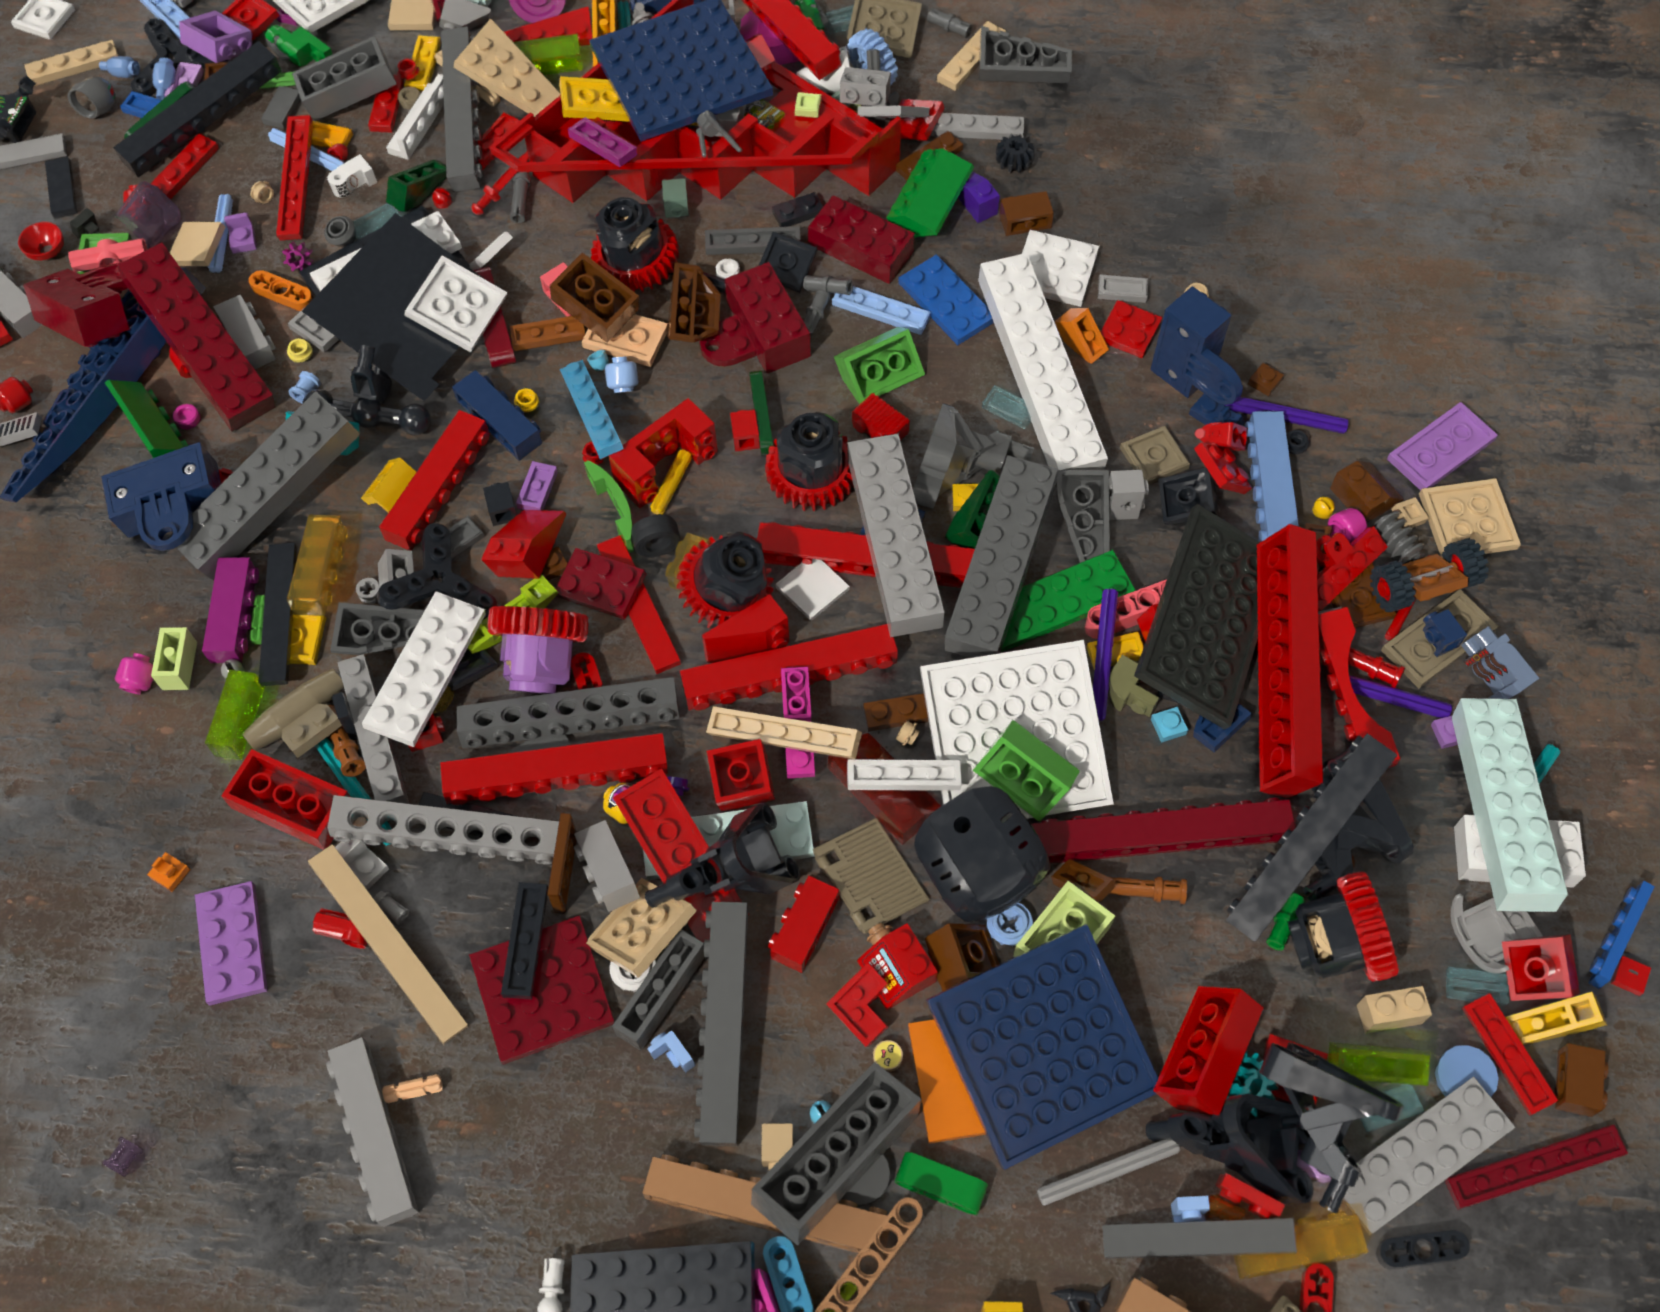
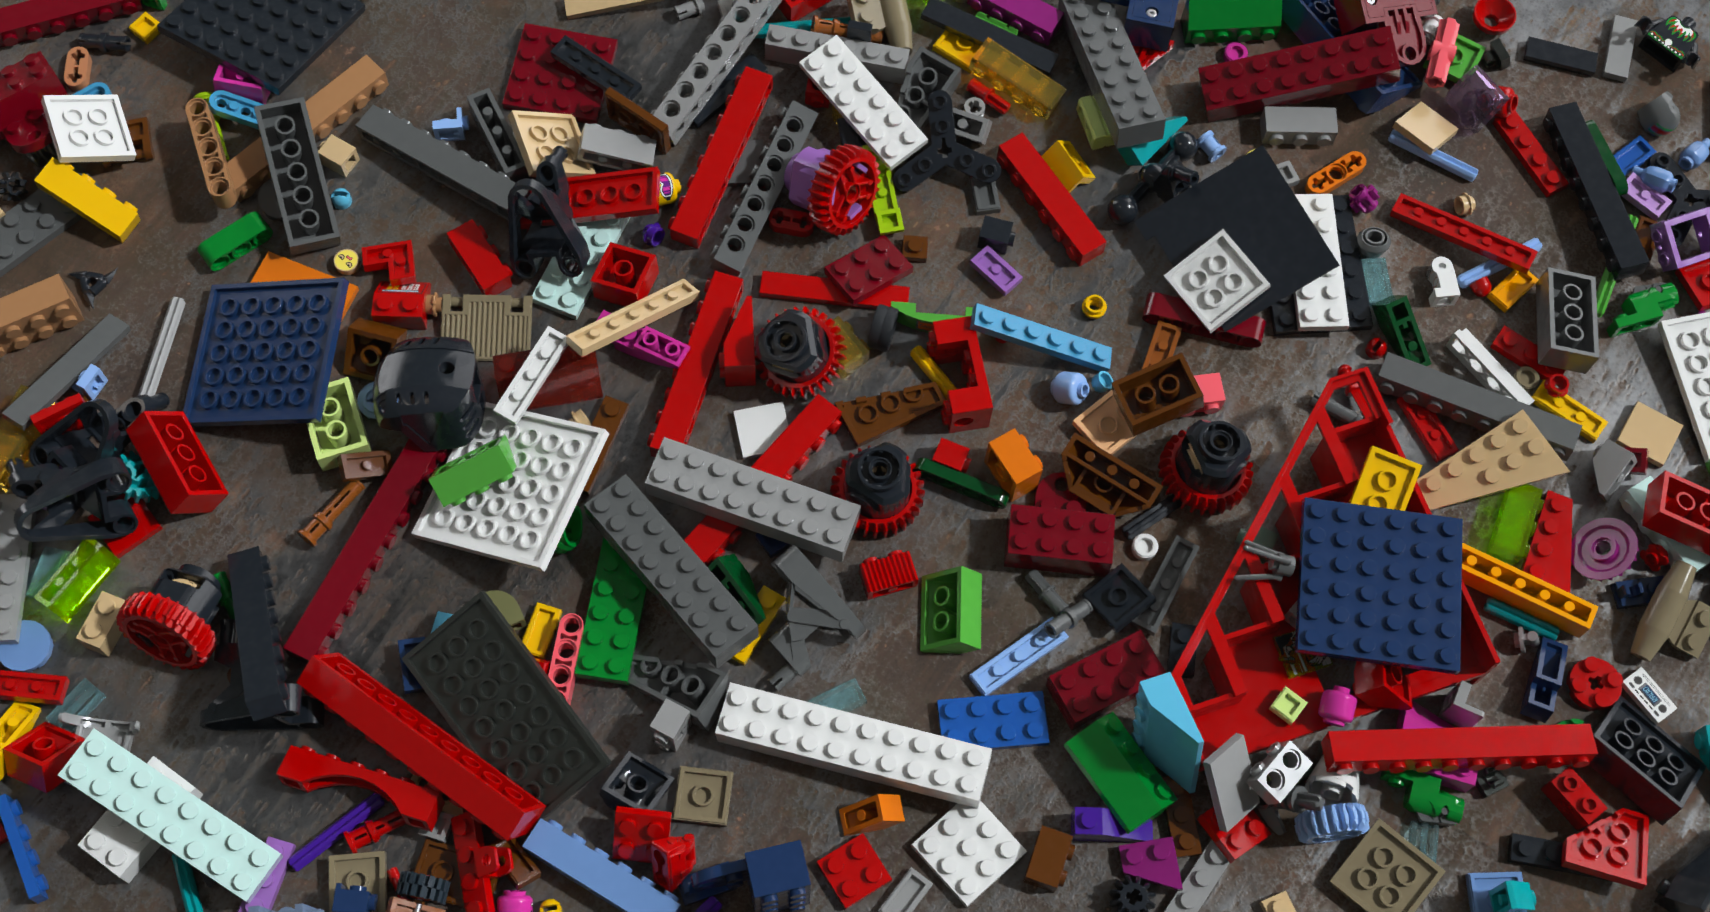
camera: 115 degrees right, 5 degrees up
medium lavender bracket [224,213,257,254] -> none
dark grey tile [261,86,301,129] -> none
dark blue brick [452,370,542,461] -> none
white tile [470,232,513,270] -> none
red slope [481,510,567,579] -> none
magenta plate [568,117,637,167] -> none
dark purple axle [1093,589,1118,721] -> none
none -> reddish brown wing [834,381,946,448]
none -> red axle [966,78,1011,115]
none -> orange brick [984,428,1043,502]
none -> yellowish green brick [1076,95,1115,150]
none -> magenta wing [1119,836,1183,891]
none -> medium azure slope [1131,672,1204,793]
none -> dark pink head [1318,685,1357,727]

